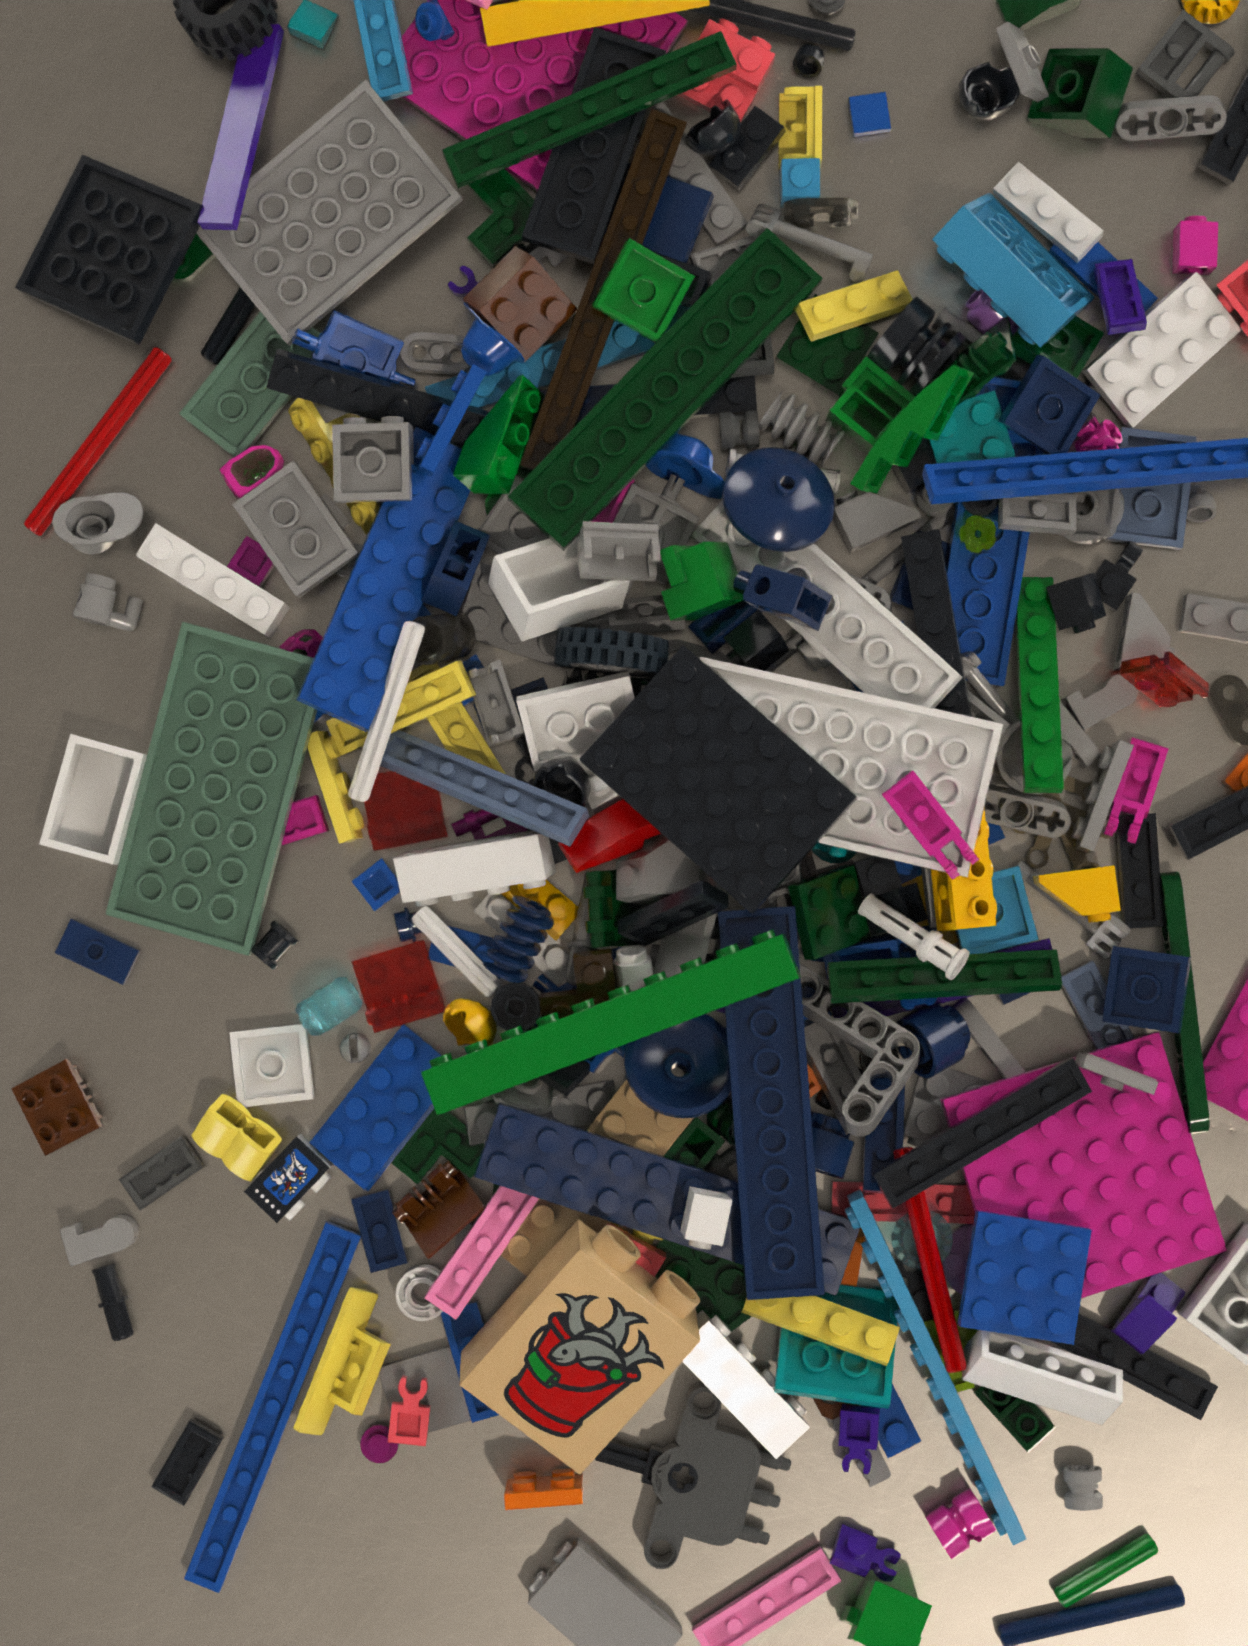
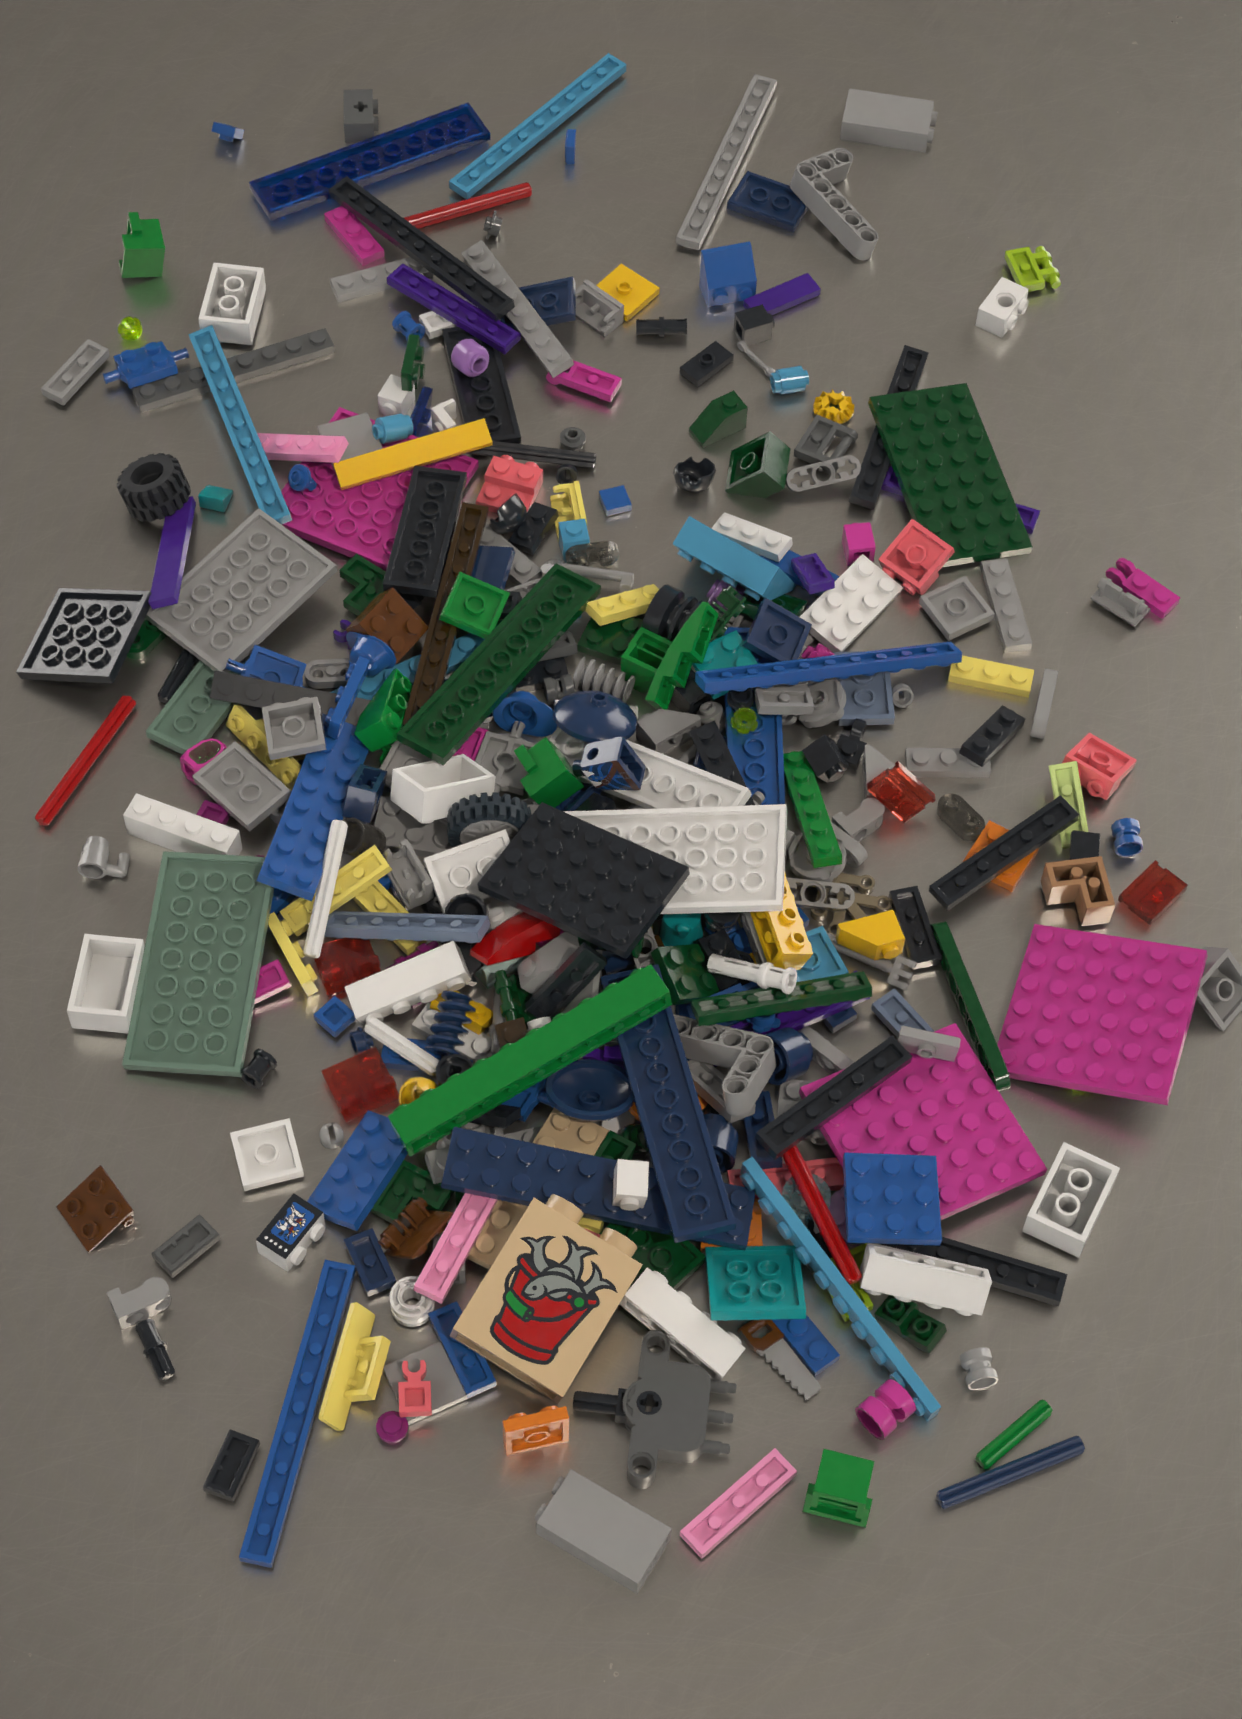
camera: 10 degrees left, 30 degrees down
light grey piece [52,493,144,554] -> none
dark blue plate [55,919,141,985] -> none
light yellow brick [191,1094,282,1182] -> none
clear light blue gear [295,977,363,1036] -> none
dark green plate [442,31,737,189] -> none
light grey hinge [577,521,660,582] -> none
light yellow plate [741,1296,900,1366] -> none
dark purple plate [829,1524,901,1582] -> none
dark purple plate [838,1404,880,1474] -> none
dark pink hinge [882,770,980,880] -> none
light grey plate [997,22,1049,102] -> none
light grey plate [1071,740,1134,854] -> none
dark blue plate [1102,946,1191,1033] -> none
dark pink hinge [1104,737,1169,844] -> none
dark purple slope [1111,1273,1186,1354] -> none

